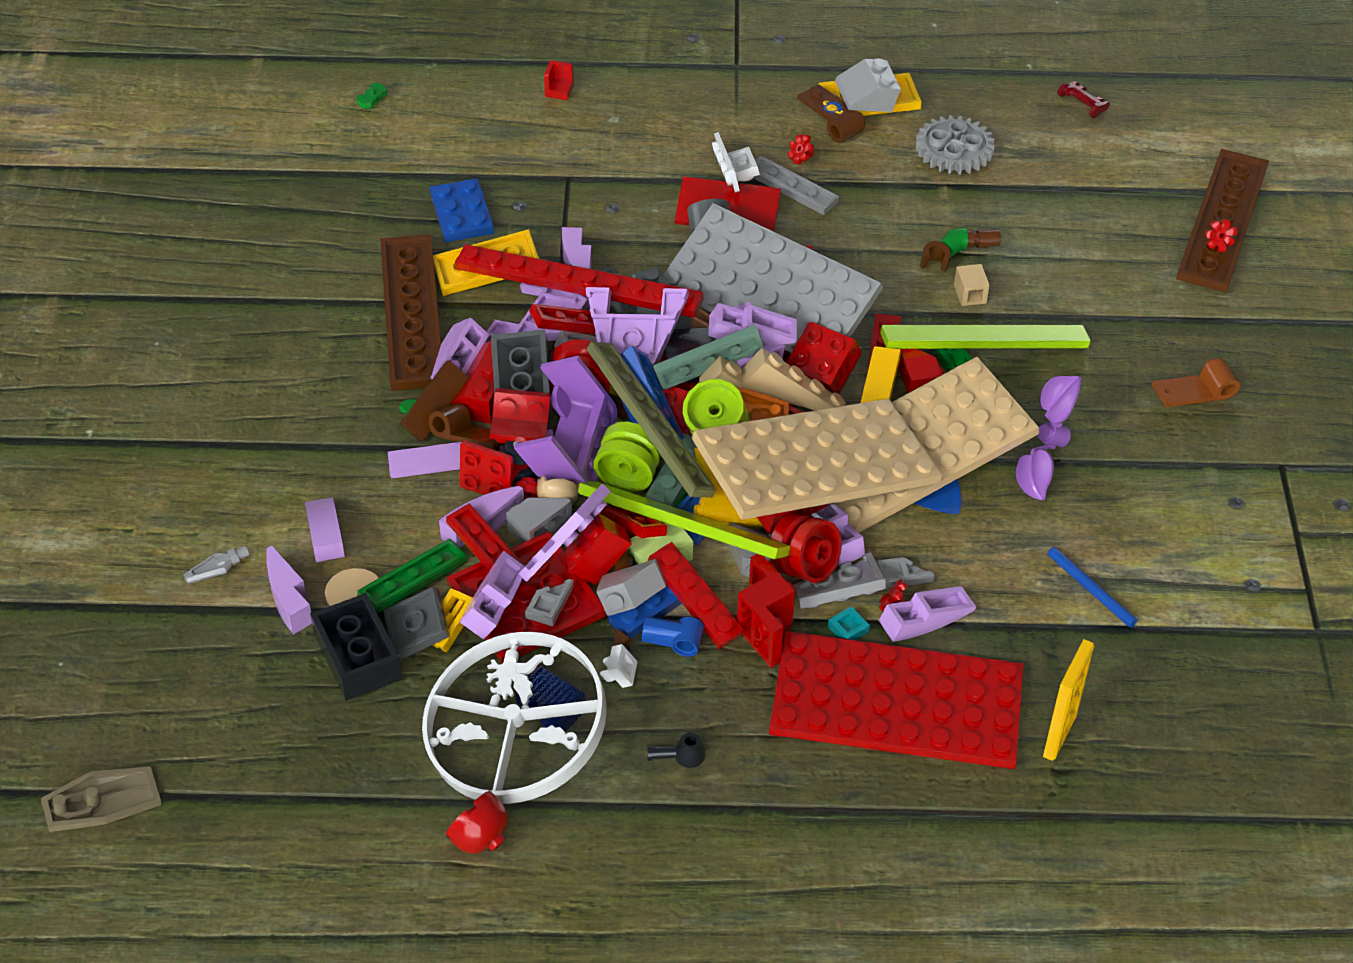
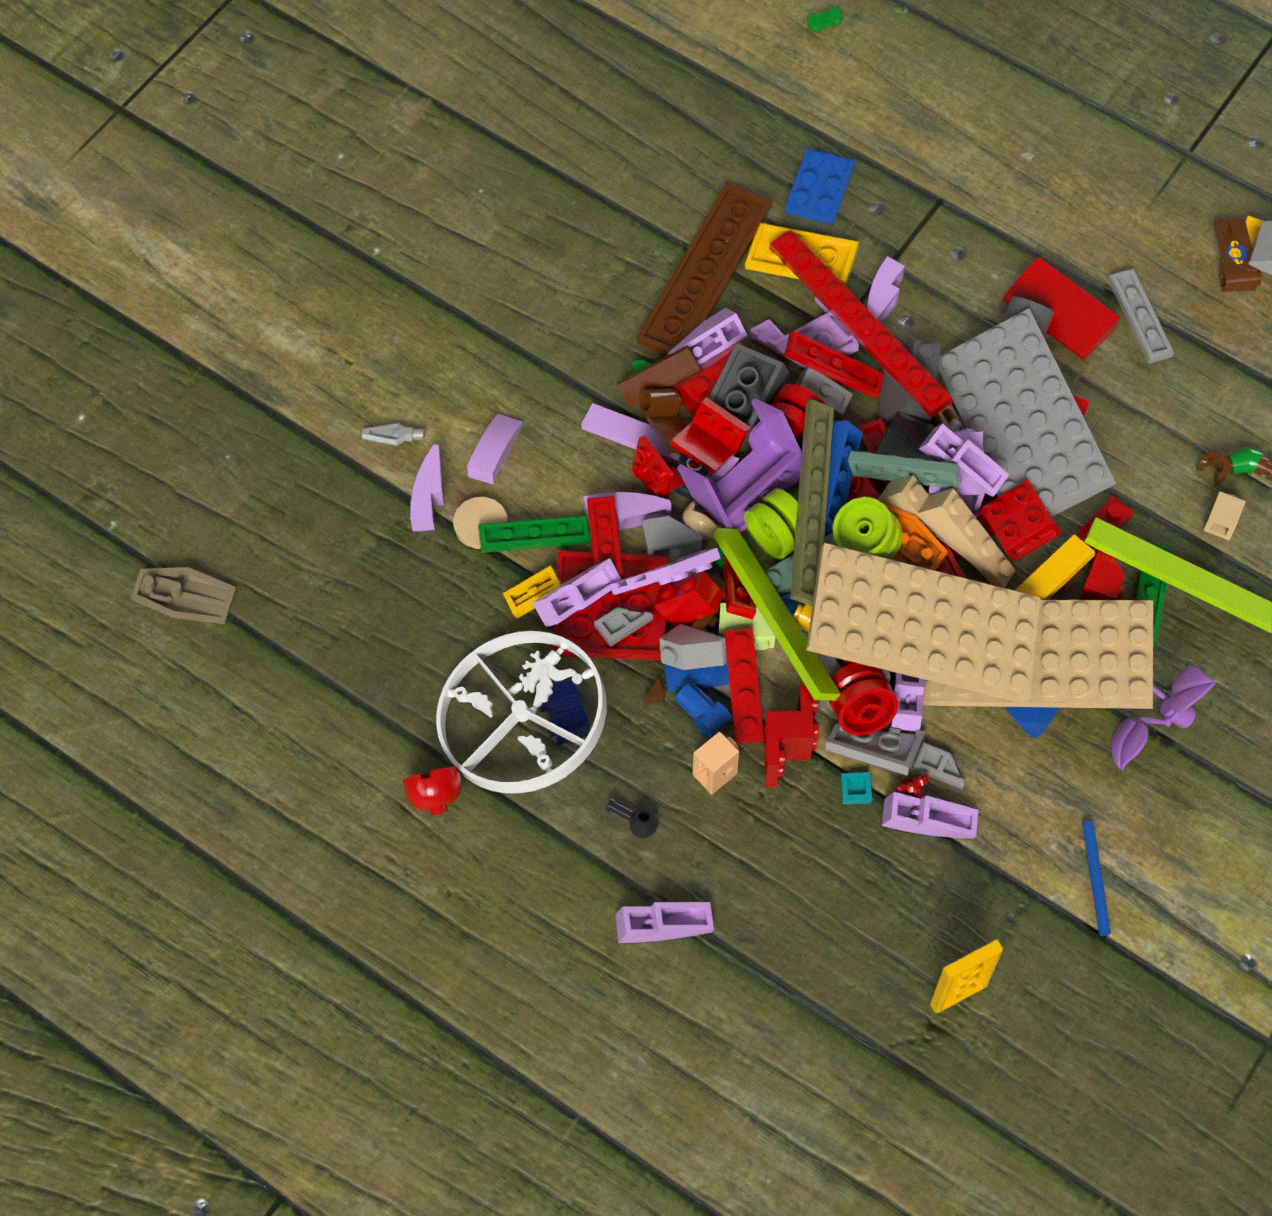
camera: 35 degrees right, 15 degrees up
black brick [310,593,402,700] -> none
dark grey tile [383,586,450,660] -> none
red plate [514,477,538,500] -> none
red panel [544,60,574,100] -> none
lavender wing [586,287,689,368] -> none
white tile [600,644,638,688] -> none
white bracket [712,132,760,193] -> none
red plate [769,631,1023,769] -> none
red plant [787,134,814,165] -> none
none -> lavender slope [615,902,714,943]
none -> light nougat brick [692,731,739,795]

